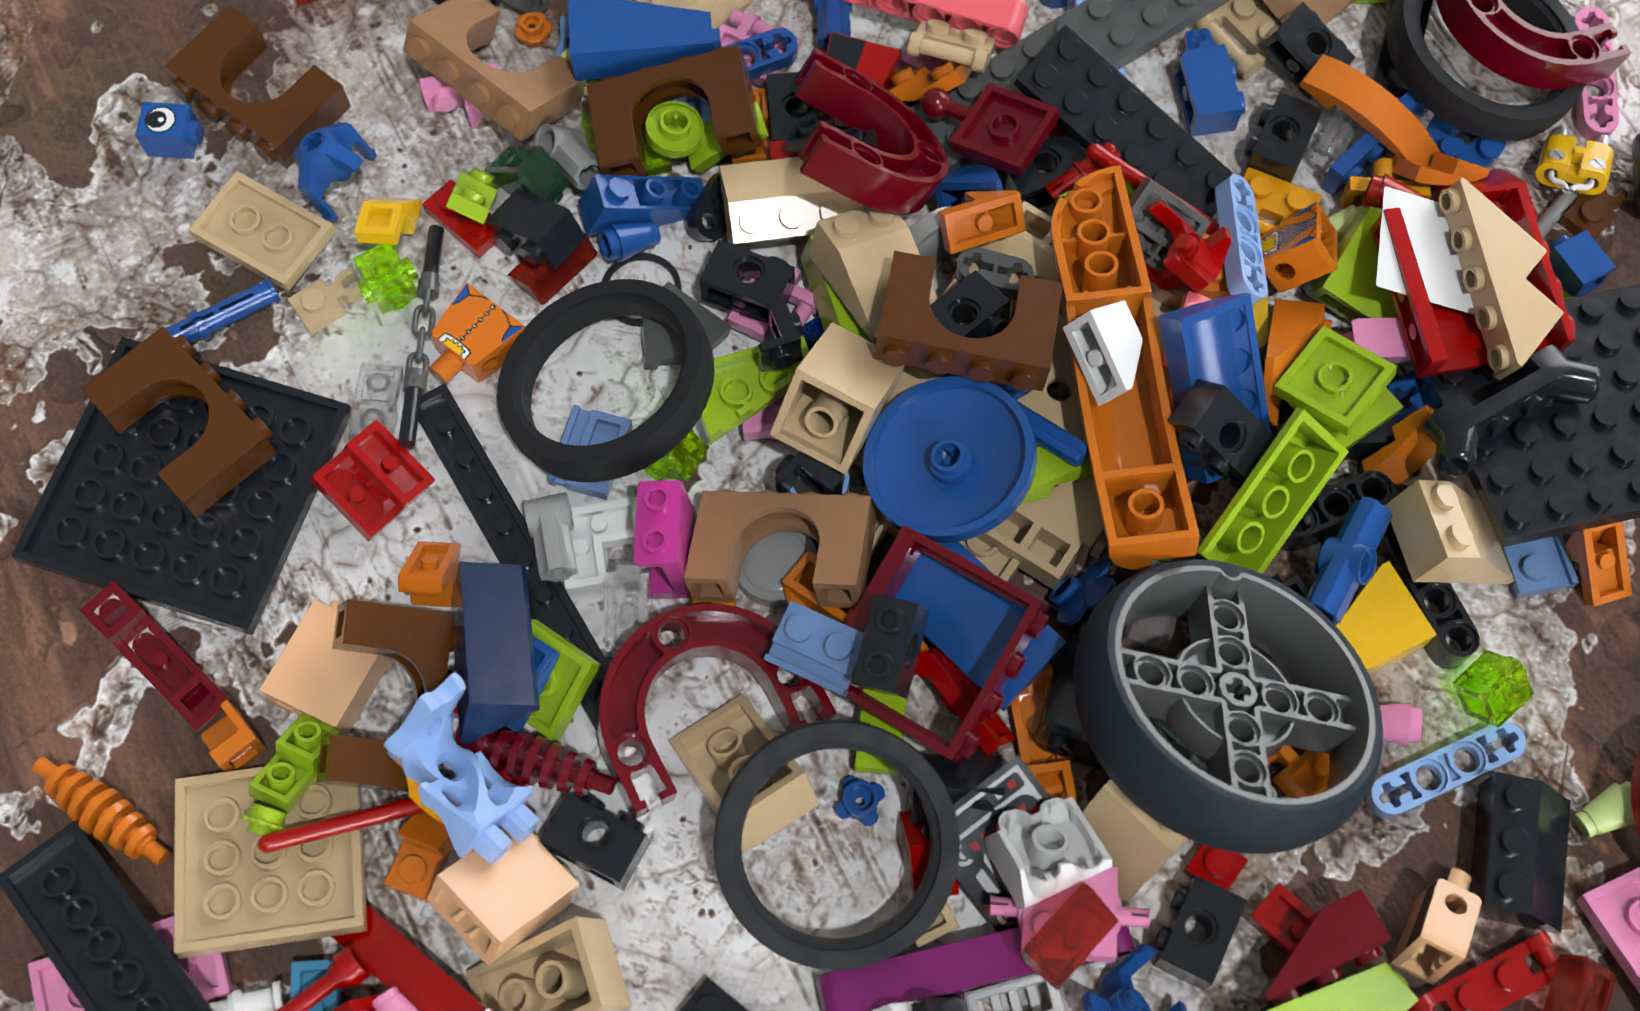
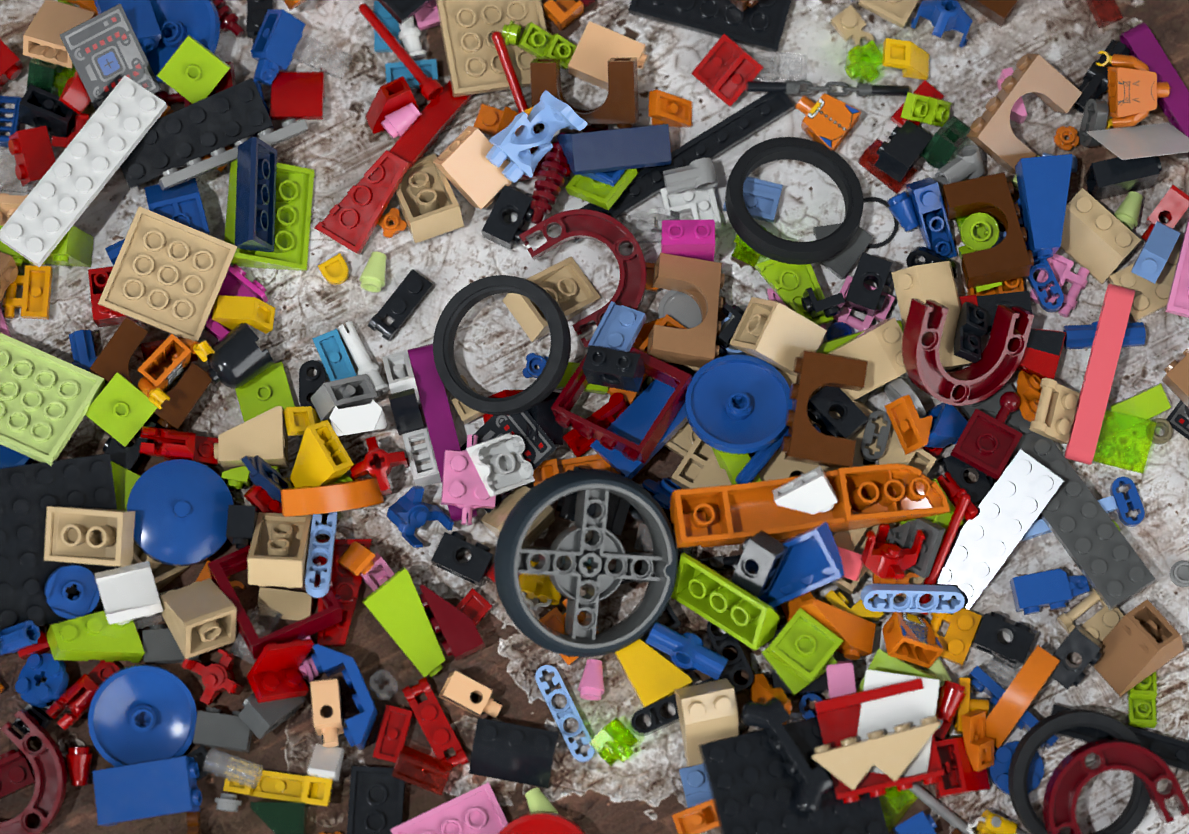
camera: 90 degrees right, 10 degrees up
clear red slope [1021,882,1119,991] -> none

